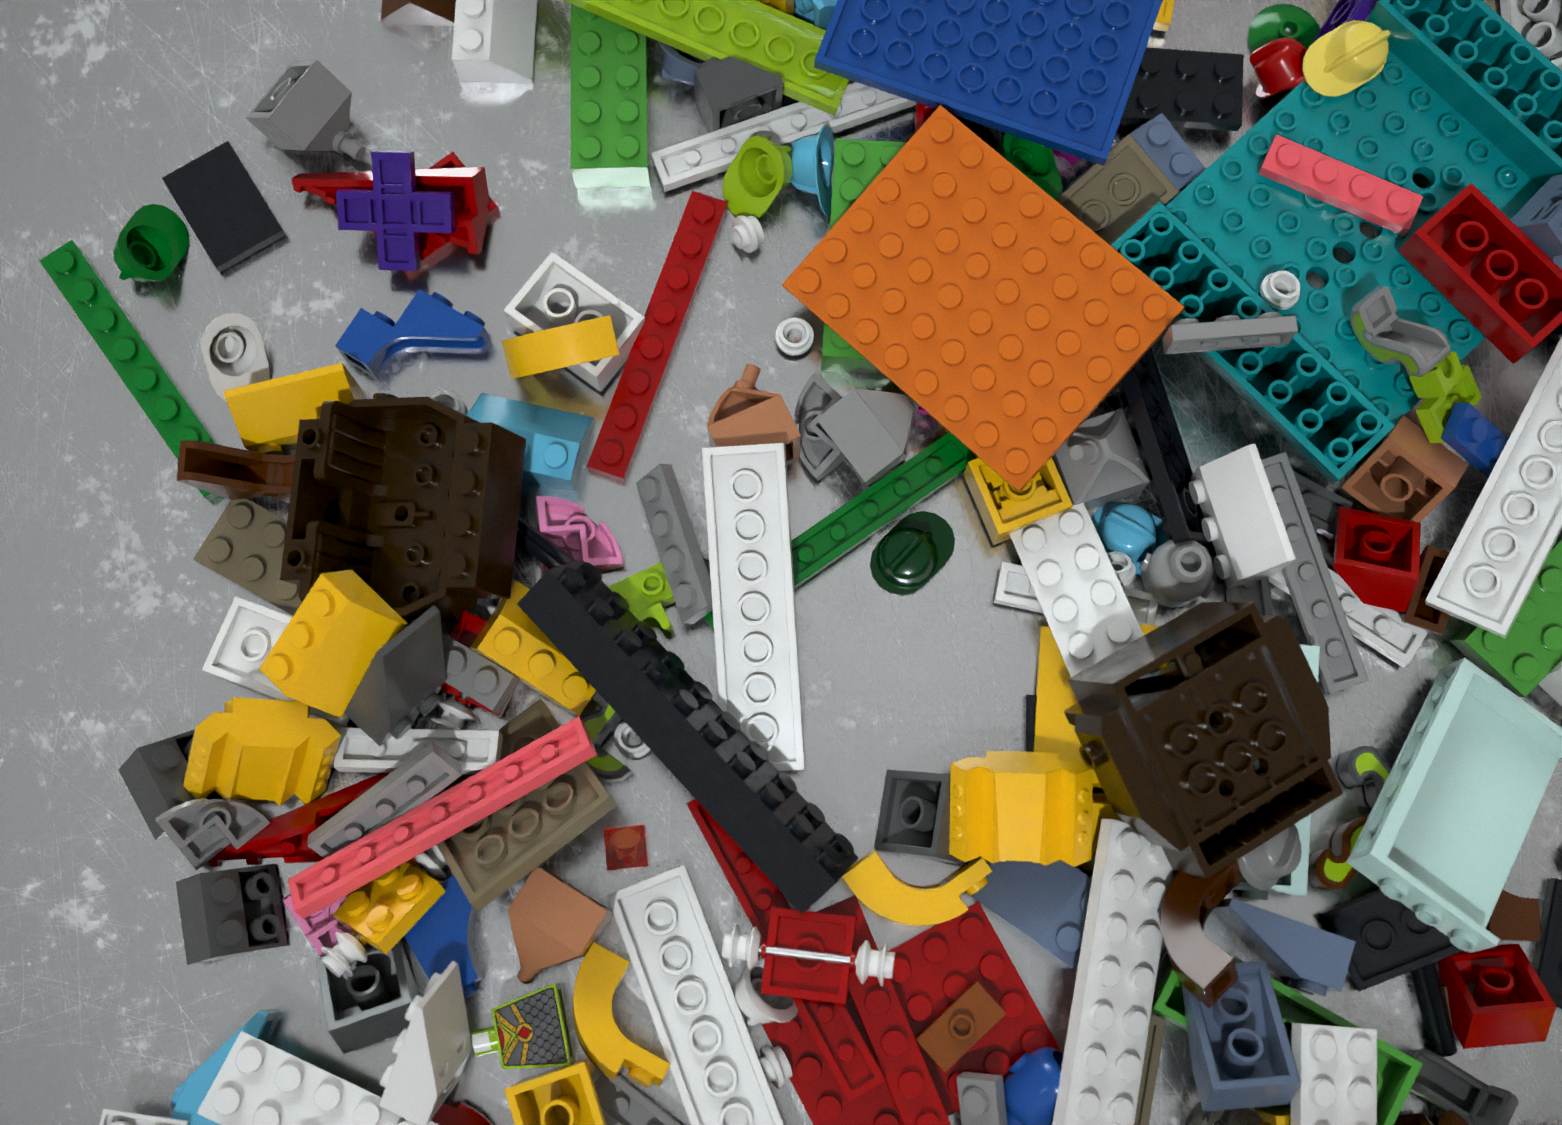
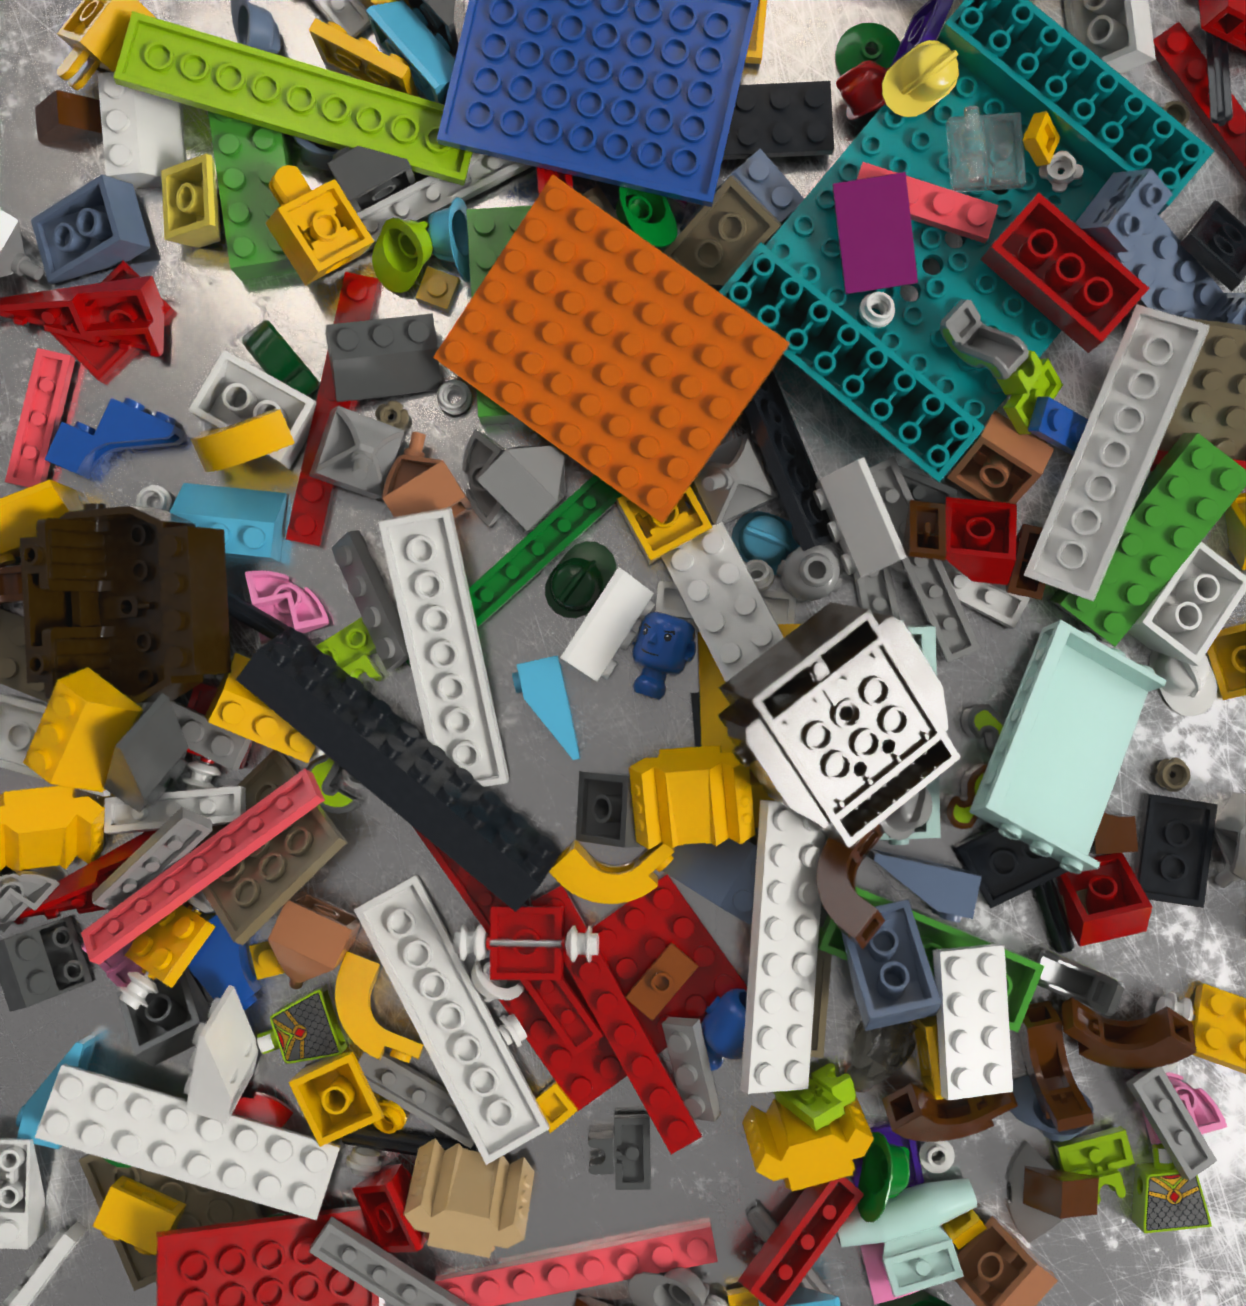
camera: 10 degrees left, 10 degrees up
dark purple plate [336,150,456,271] -> none
clear red tile [603,825,649,871] -> none
white plate [730,215,764,253] -> none
light grey plate [1162,312,1298,355] -> none
none -> coral plate [5,348,76,488]
none -> sand blue slope [31,174,151,284]
none -> light yellow slope [161,154,221,248]
none -> dark green animal [242,320,320,396]
none -> yellow plate [249,940,285,980]
none -> yellow brick [265,165,374,286]
none -> light grey piece [309,406,404,499]
none -> dark grey slope [325,313,440,403]
none -> dark tan plate [375,401,409,430]
none -> yellow plate [415,266,461,313]
none -> medium azure slope [512,655,581,760]
none -> white slope [560,567,656,682]
none -> blue piece [632,612,696,700]
none -> magenta tile [832,172,918,295]
none -> reddish brown slope [903,500,946,561]
none -> clear plate [946,106,1026,192]
none -> yellow plate [1022,111,1061,166]
none -> white plate [1039,151,1083,193]

